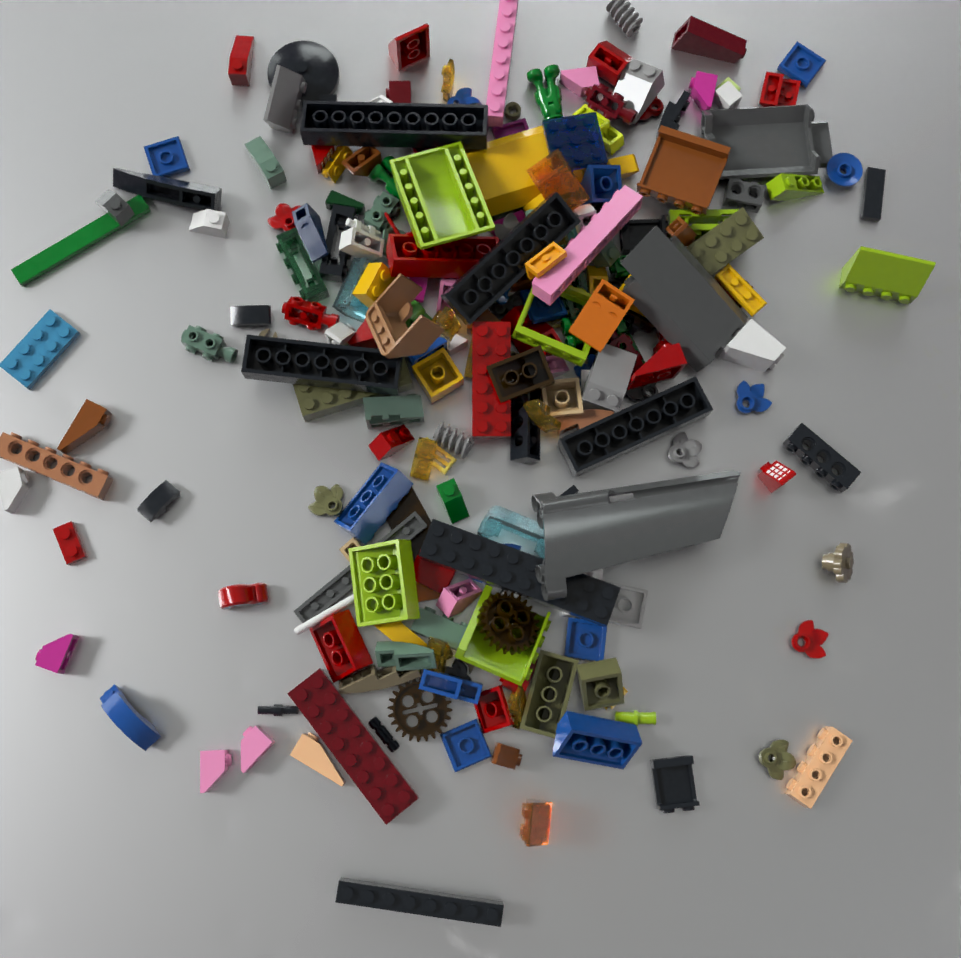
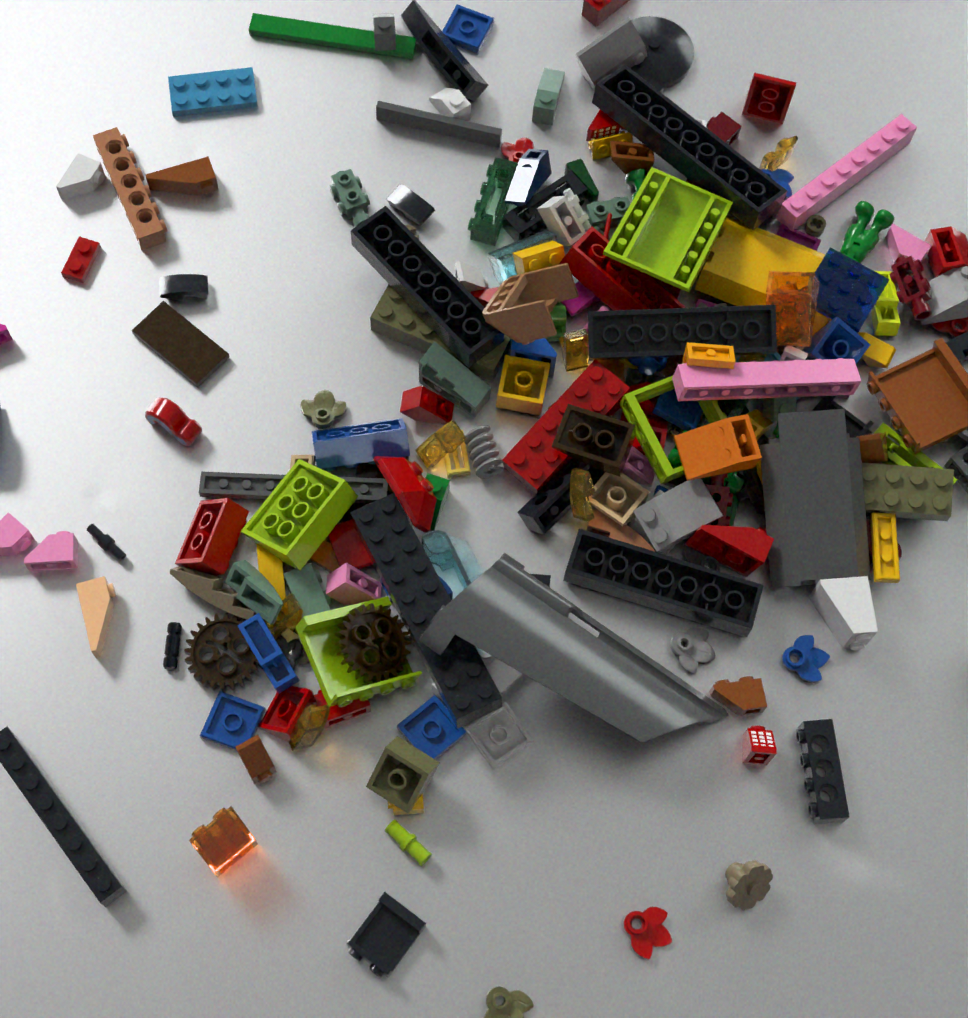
camera: 45 degrees right, 10 degrees down
red brick [282,297,340,330] -> none
dark red brick [287,668,419,825] -> none
white piece [294,594,354,635] -> none
white slope [447,334,468,356] -> none
olive slope [519,649,579,739] -> none
blue slope [553,711,642,769] -> none
none -> dark brown tile [132,300,229,387]
none -> red wedge [373,456,437,533]
none -> dark grey tile [376,101,502,148]
none -> dark orange slope [709,676,767,716]

